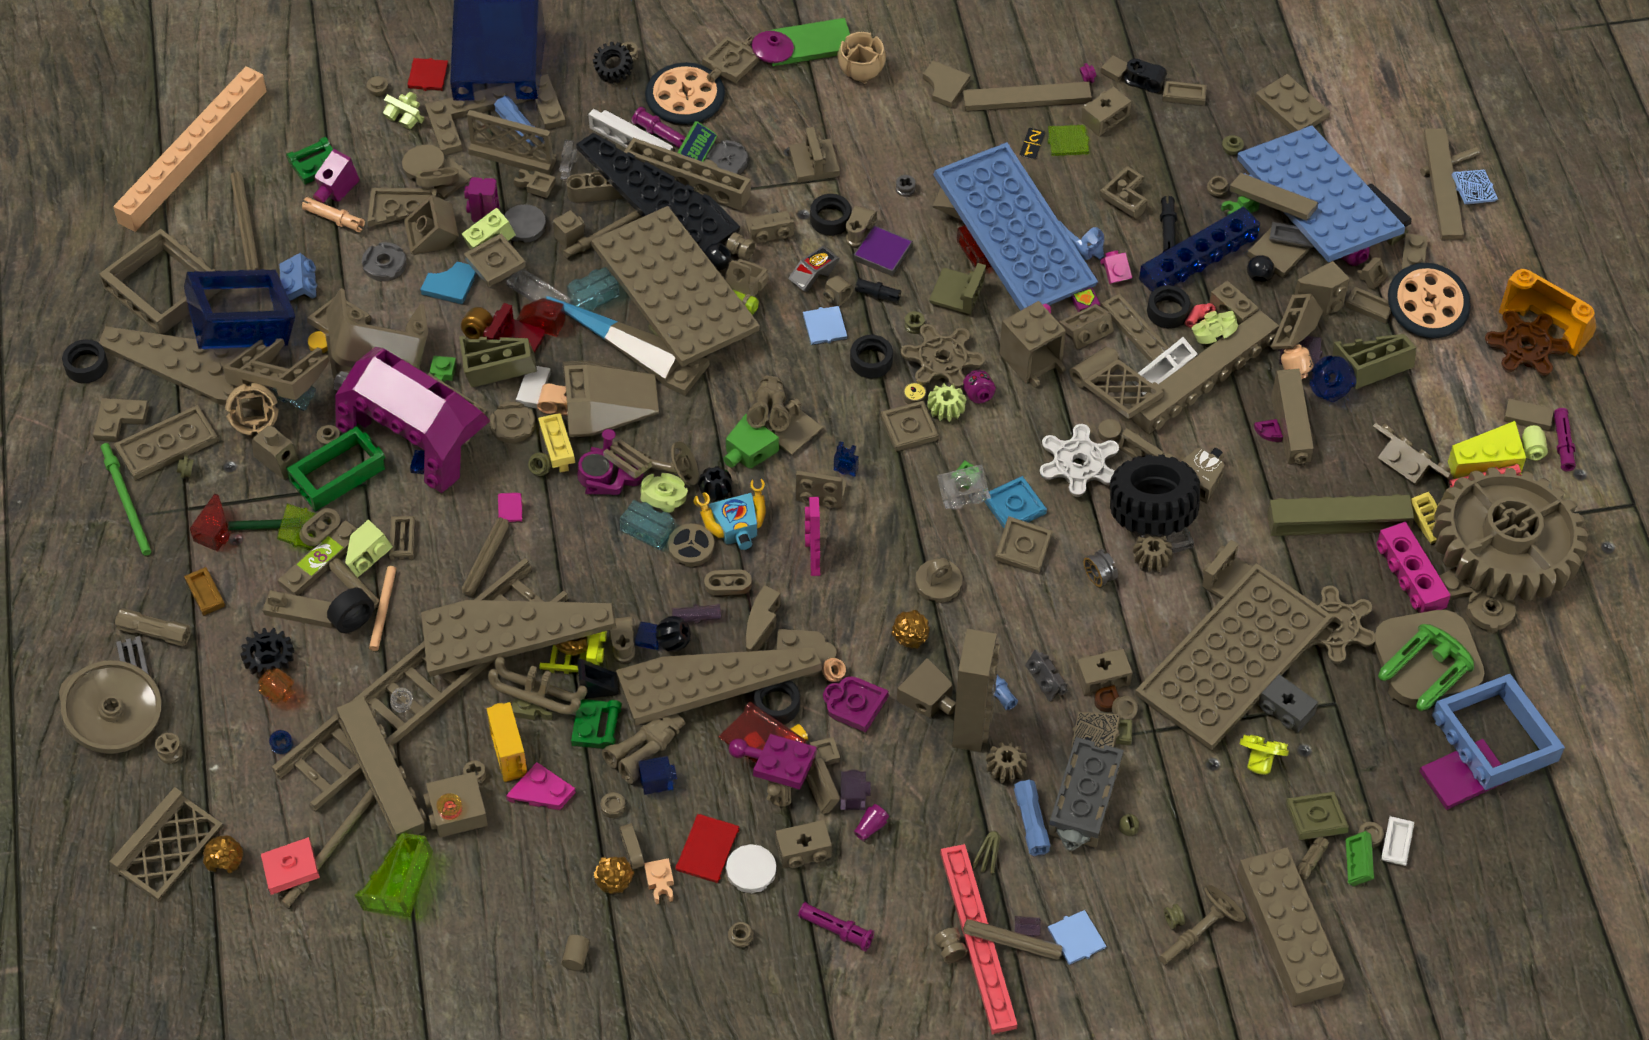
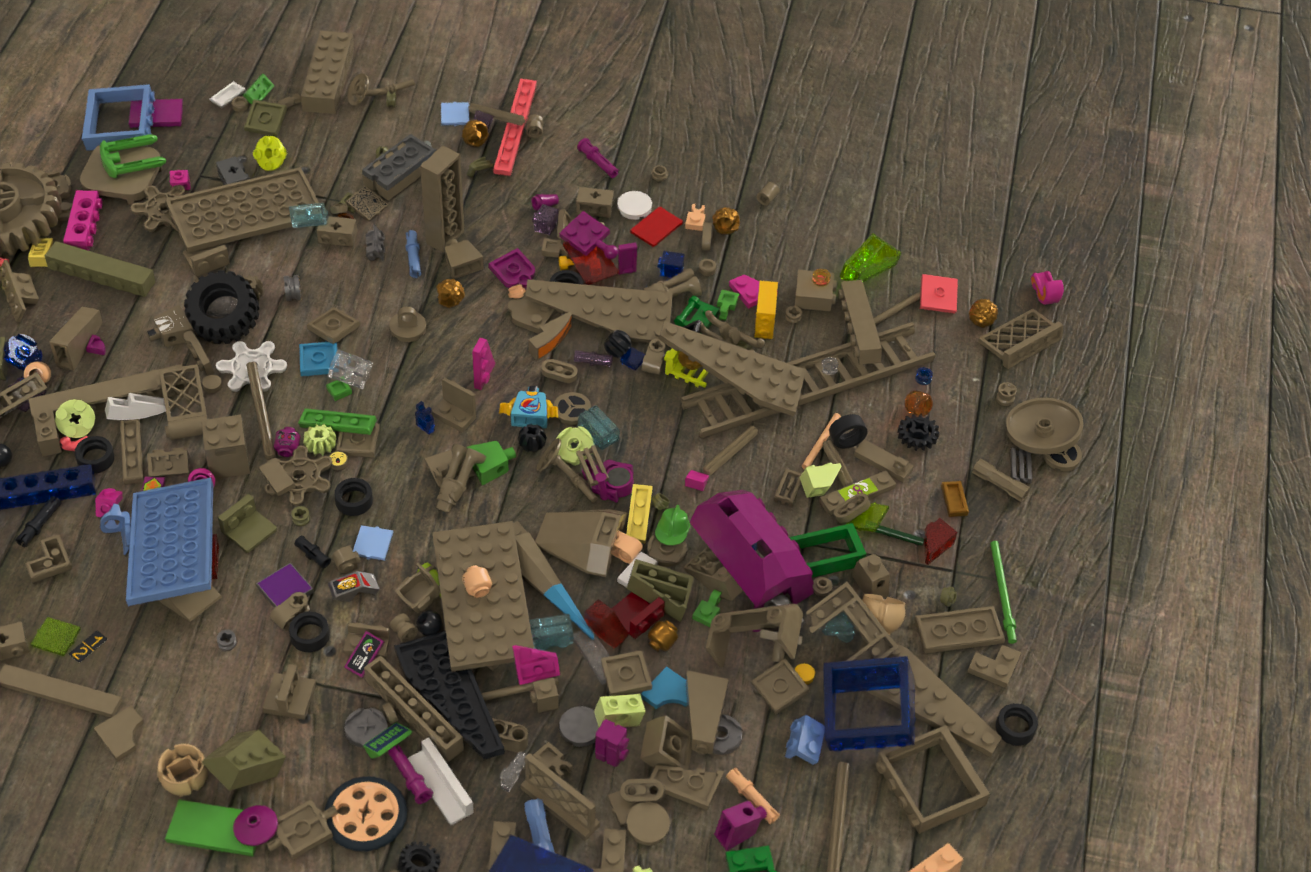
camera: 160 degrees left, 5 degrees down
none -> dark pink bracket [170,170,191,190]
none -> olive wedge [202,730,286,791]
none -> dark tan axle [246,361,276,460]
none -> dark tan tile [259,458,295,497]
none -> clear light blue slope [289,203,329,228]
none -> bright green tile [298,408,377,435]
none -> tile [344,631,385,678]
none -> pearl gold piece [462,120,489,147]
none -> light nougat head [462,565,492,598]
none -> dark pink wing [512,645,560,685]
none -> magenta tile [618,243,637,275]
none -> bright green piece [655,504,690,546]
none -> dark tan slope [686,670,729,755]
none -> bright green plate [717,290,739,321]
none -> dark pink animal [1031,271,1064,305]

